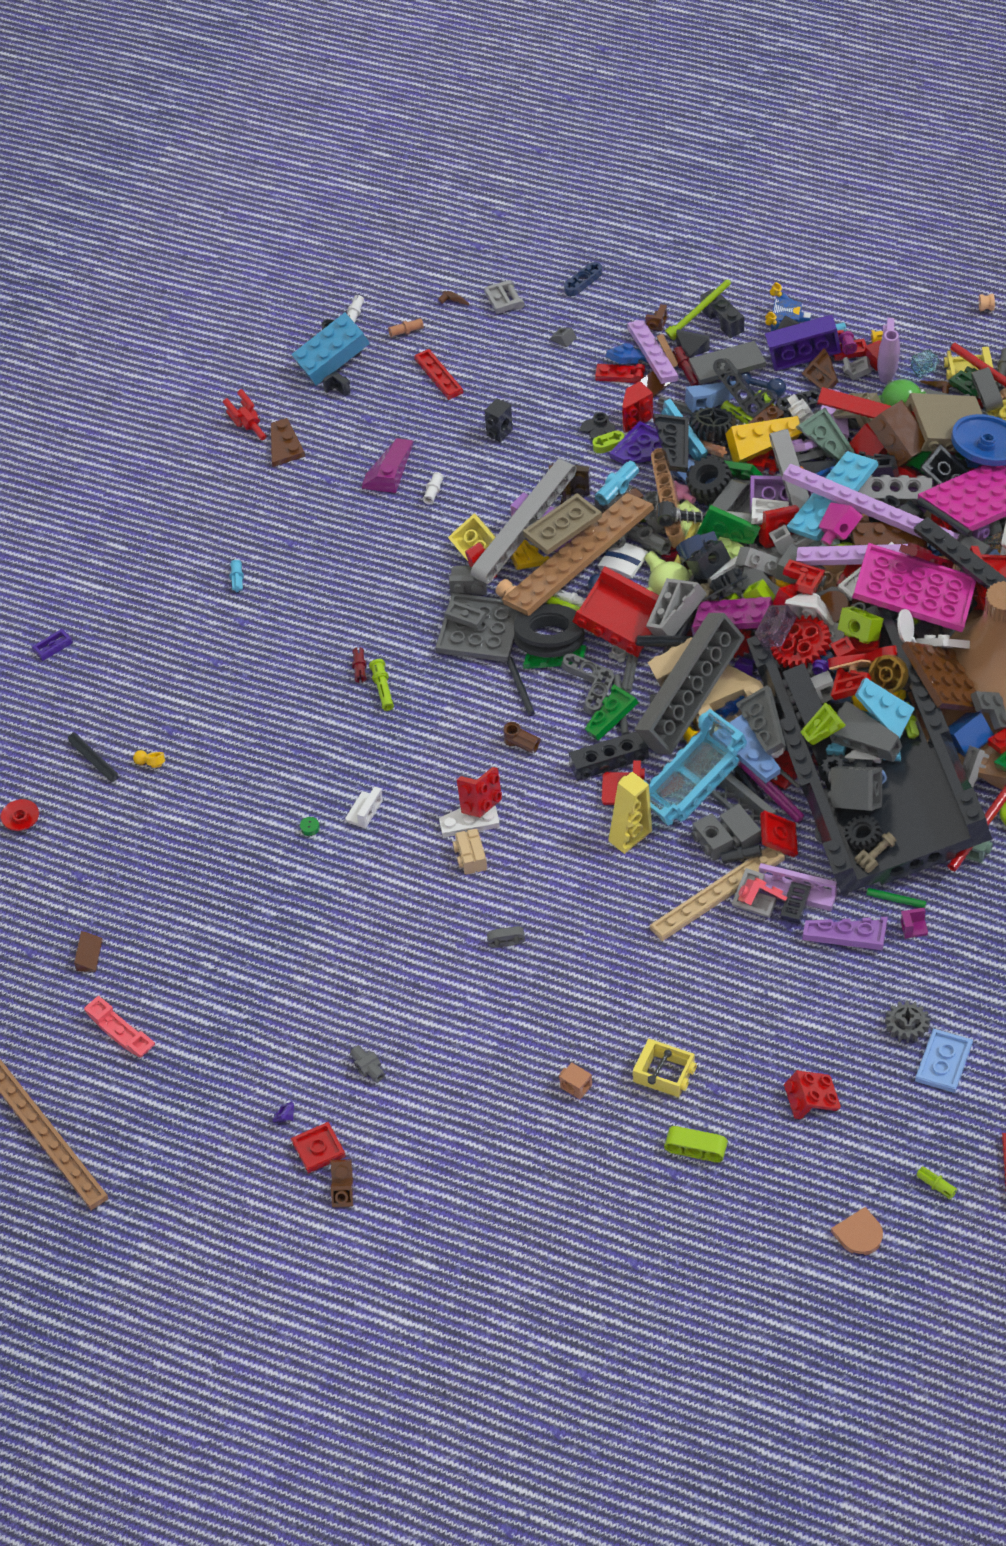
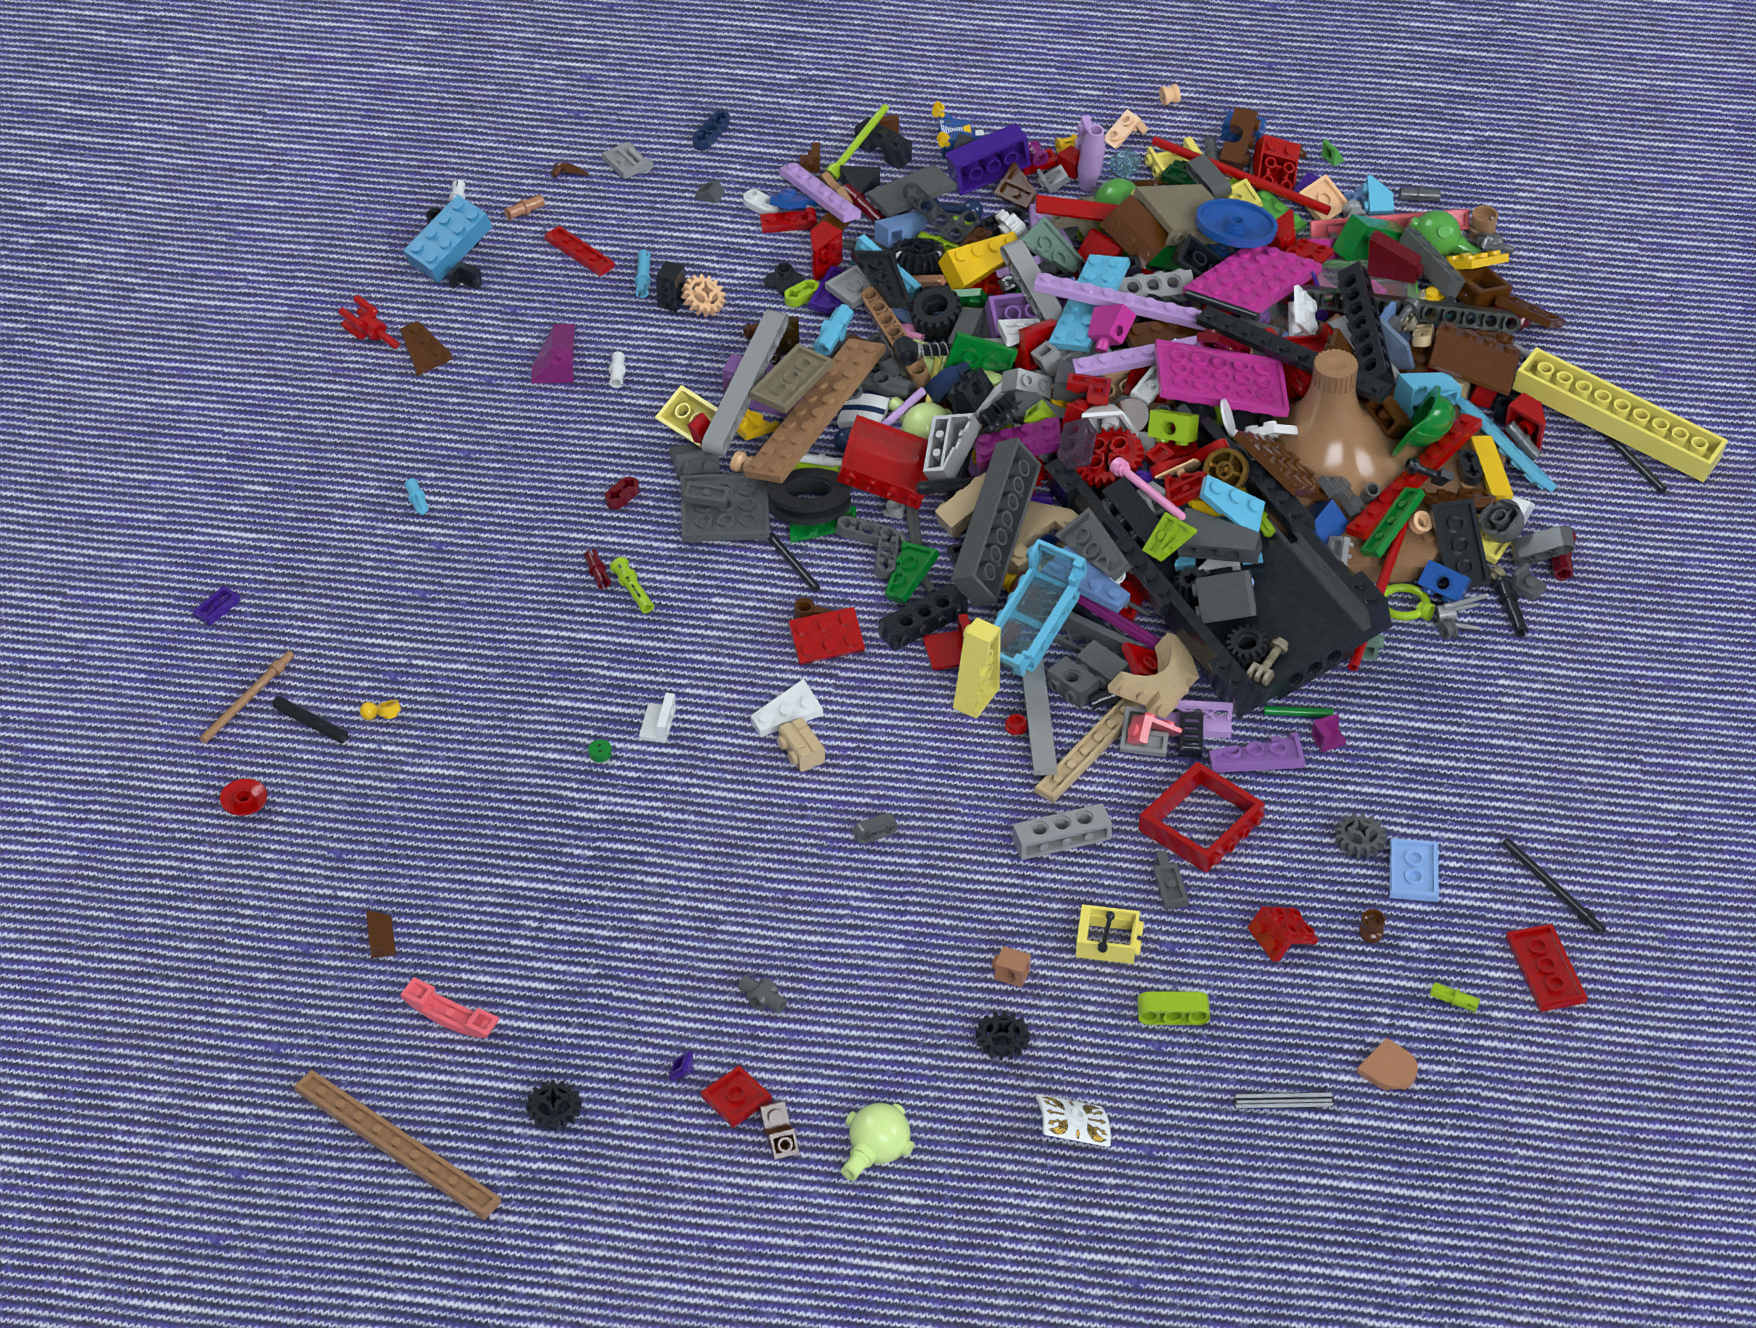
camera: 20 degrees left, 5 degrees down
red bracket [456,767,502,818] -> none
none -> medium nougat bar [199,650,294,744]
none -> black gear [526,1080,582,1131]
none -> dark red beam [605,476,639,510]
none -> medium azure pin [635,250,651,298]
none -> light nougat gear [681,274,726,317]
none -> white plate [744,189,779,214]
none -> red plate [788,607,865,665]
none -> light grey plate [825,265,873,309]
none -> yellowish green piece [841,1103,914,1181]
none -> reddish brown tile [879,115,899,134]
none -> lavender bar [881,387,926,426]
none -> black gear [976,1010,1030,1061]
none -> red plate [1005,714,1028,735]
none -> light grey brick [1012,803,1112,860]
none -> light grey tile [1018,641,1057,775]
none -> white shield [1036,1094,1111,1147]
none -> light nougat bracket [1105,109,1148,149]
none -> tan arch [1107,632,1199,718]
none -> bright pink piece [1110,457,1186,521]
none -> red window [1138,761,1265,873]
none -> dark grey hinge [1153,850,1189,910]
none -> axle [1233,1092,1334,1108]
none -> reddish brown wheel [1359,909,1386,943]

